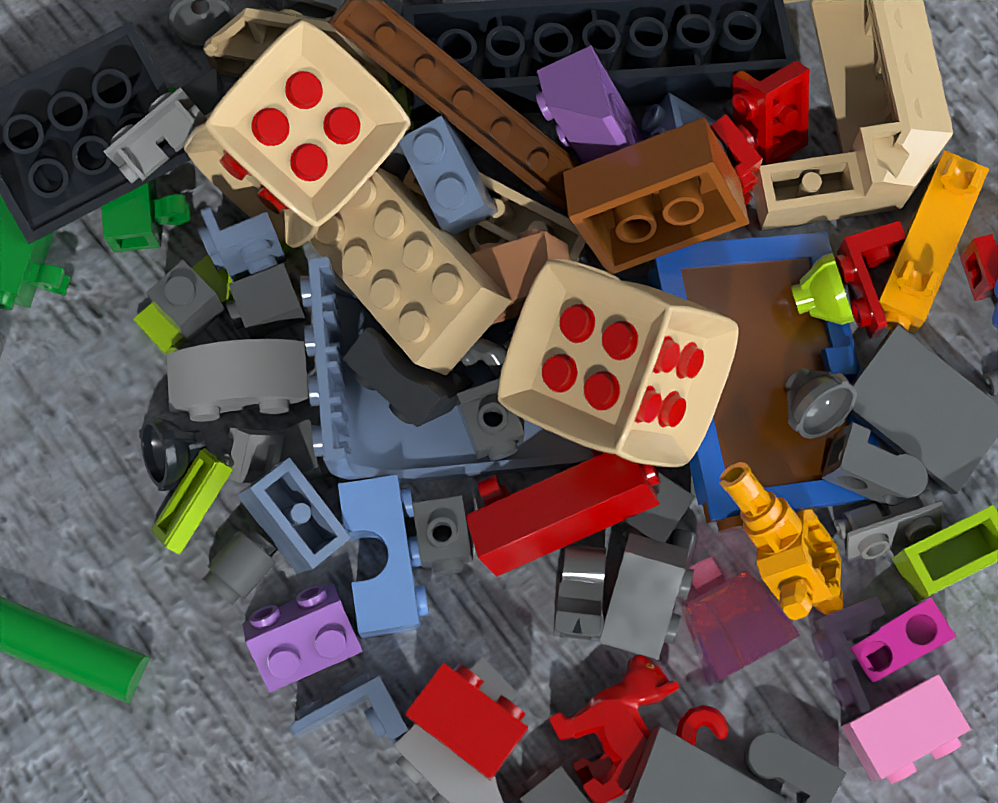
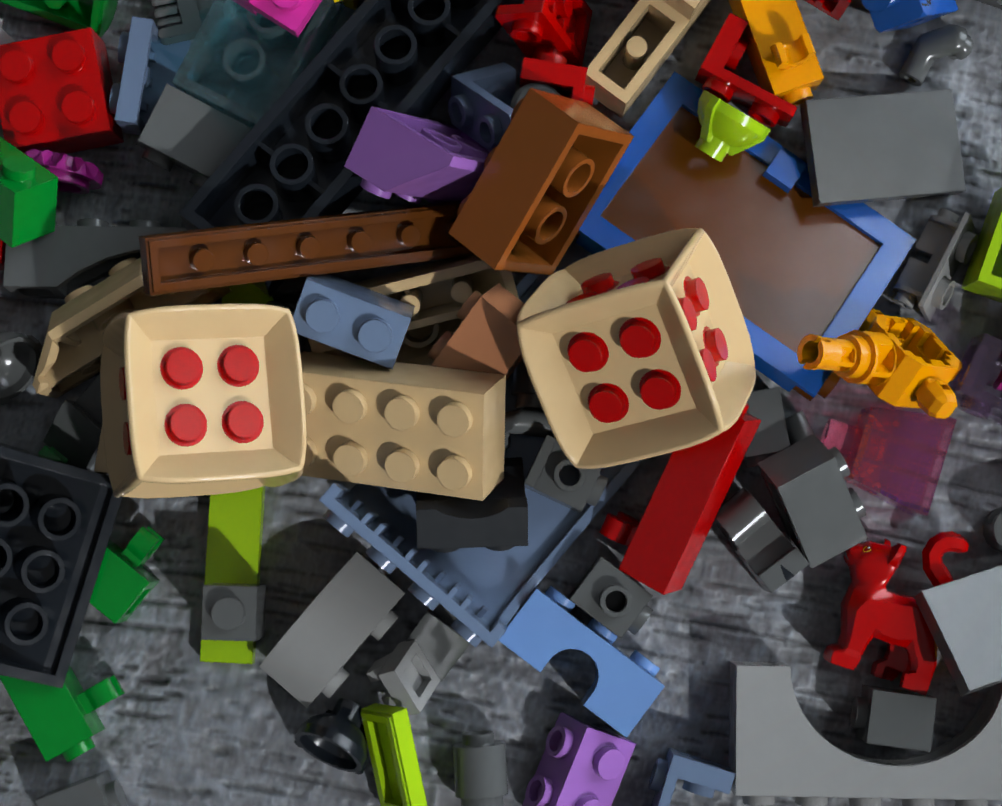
camera: 45 degrees left, 10 degrees up
light grey hinge [103,87,207,183] -> none
sand blue bracket [198,206,286,282] -> none
dark grey brick [226,263,306,339] -> none
sand blue brick [237,457,351,574] -> none
red brick [405,663,528,781] -> none
dark grey piece [786,368,857,439] -> none
dark grey leg [821,422,928,506] -> none

